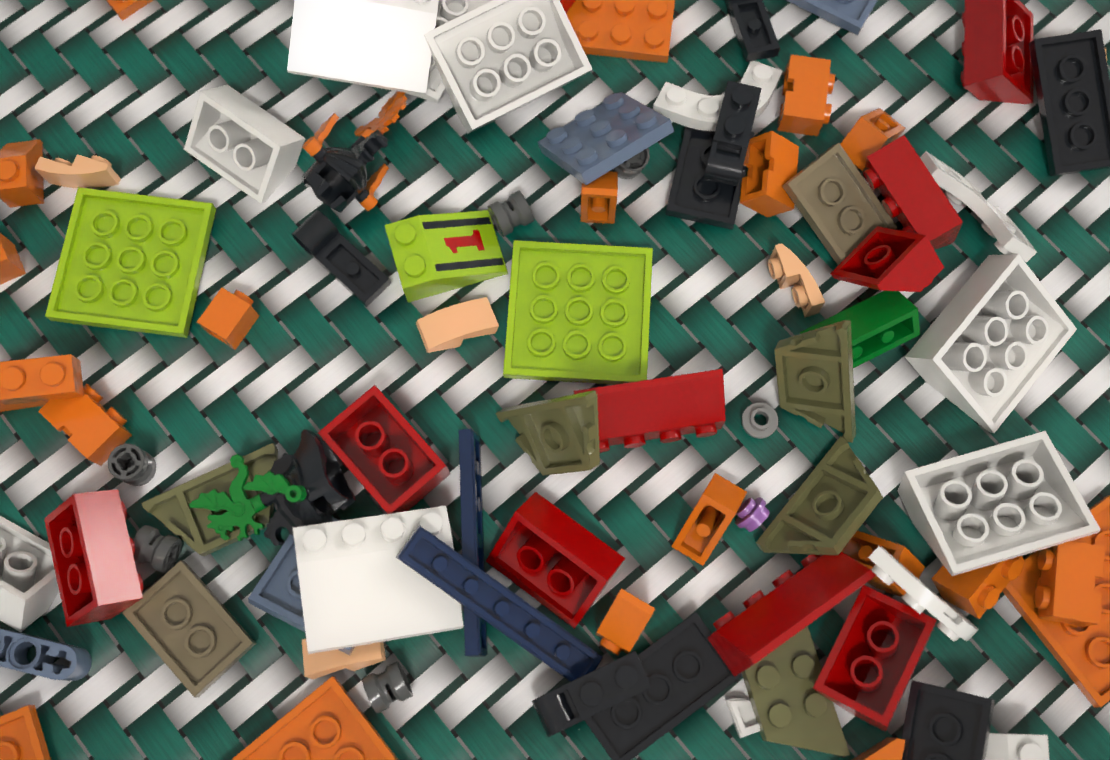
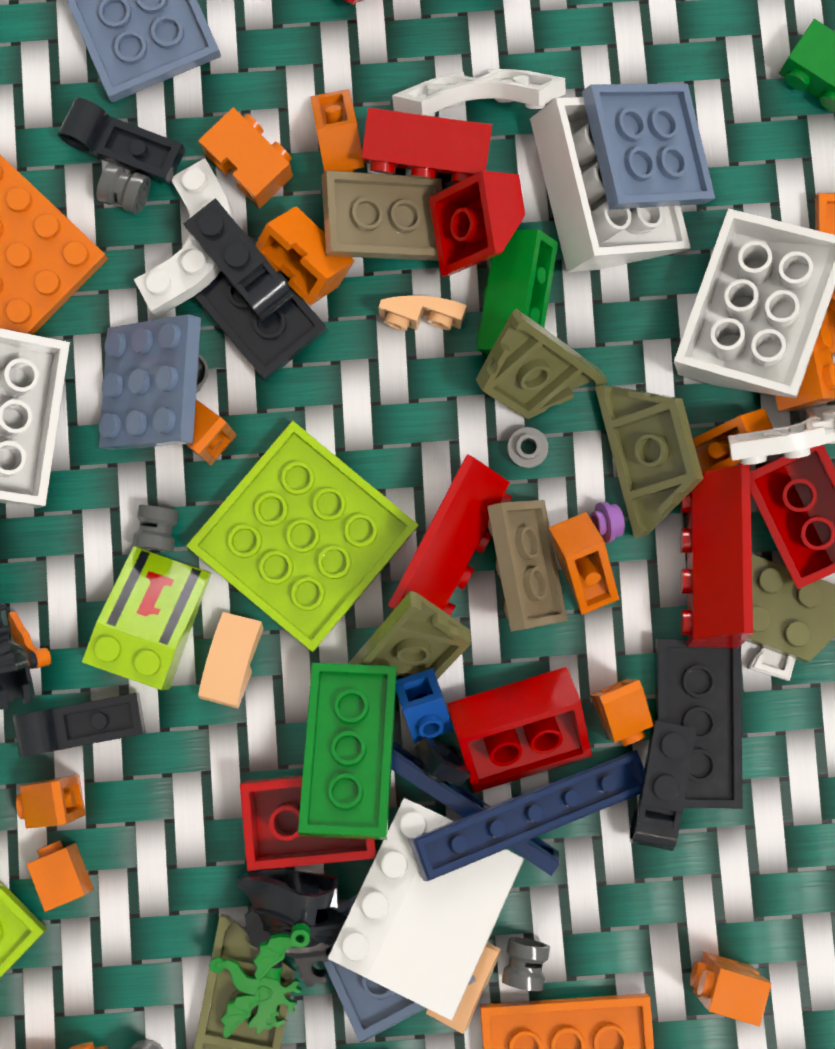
camera: 55 degrees left, 10 degrees up
none -> orange slope [16,774,86,829]
none -> dark grey wheel [96,163,151,215]
none -> green plate [298,663,397,840]
none -> blue brick [396,668,454,743]
none -> black plate [414,736,471,787]
none -> dark tan plate [487,500,568,632]
none -> sand blue plate [582,84,715,210]

